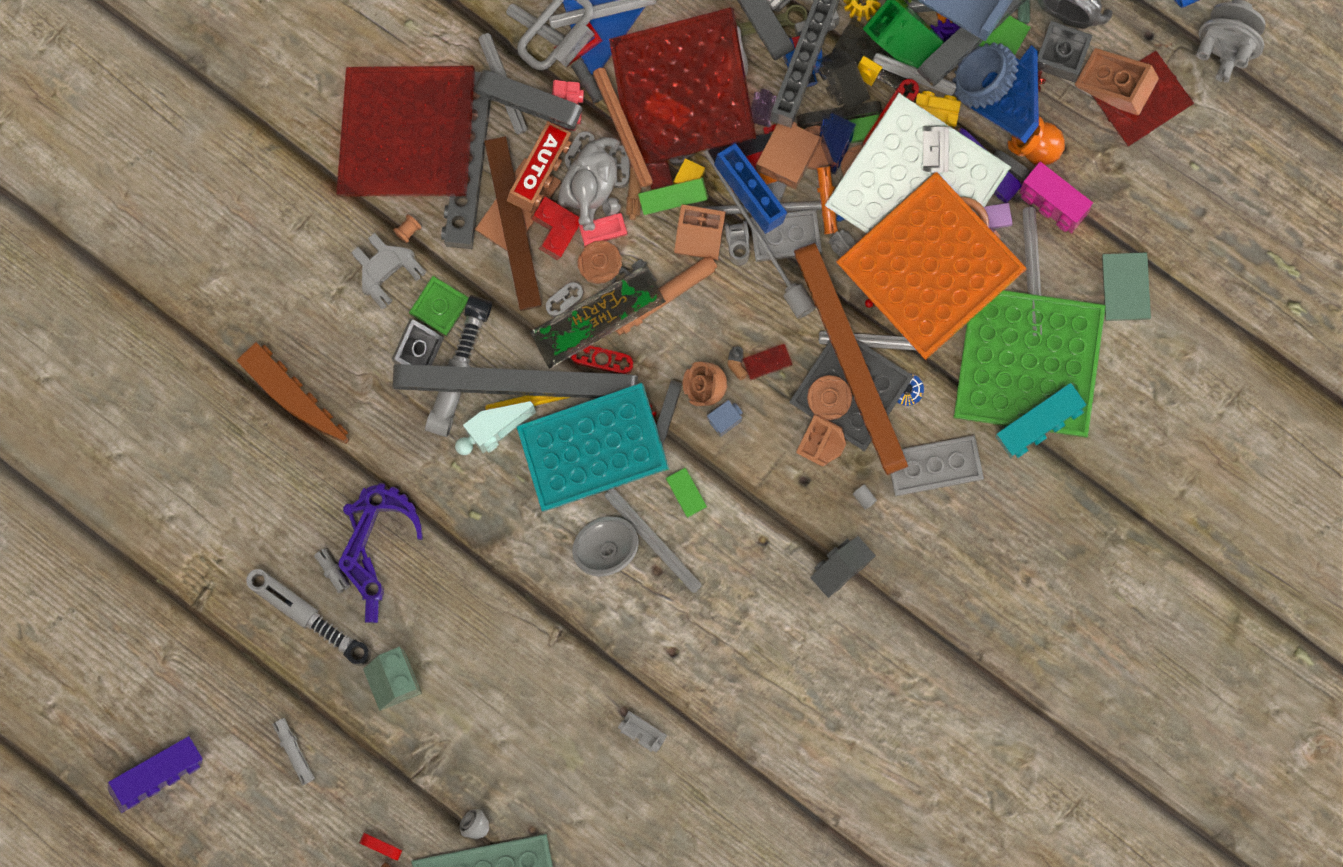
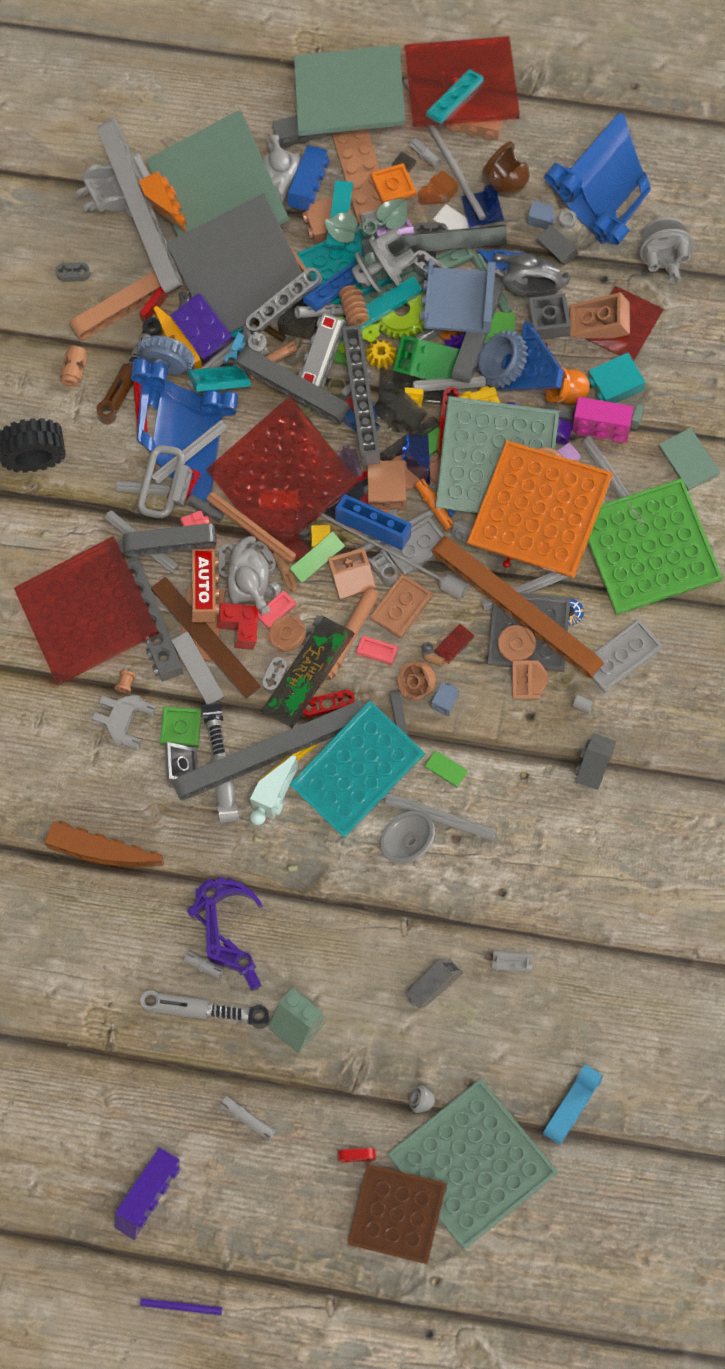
camera: 30 degrees left, 10 degrees down
hinge [923,126,949,172] -> none
teal brick [995,383,1086,459] -> none
none -> light grey tile [171,631,225,704]
none -> coral tile [356,635,398,666]
none -> nougat tile [370,573,433,639]
none -> flat silver slope [406,959,463,1008]
none -> teal brick [588,353,646,403]
none -> sand green tile [631,404,644,430]

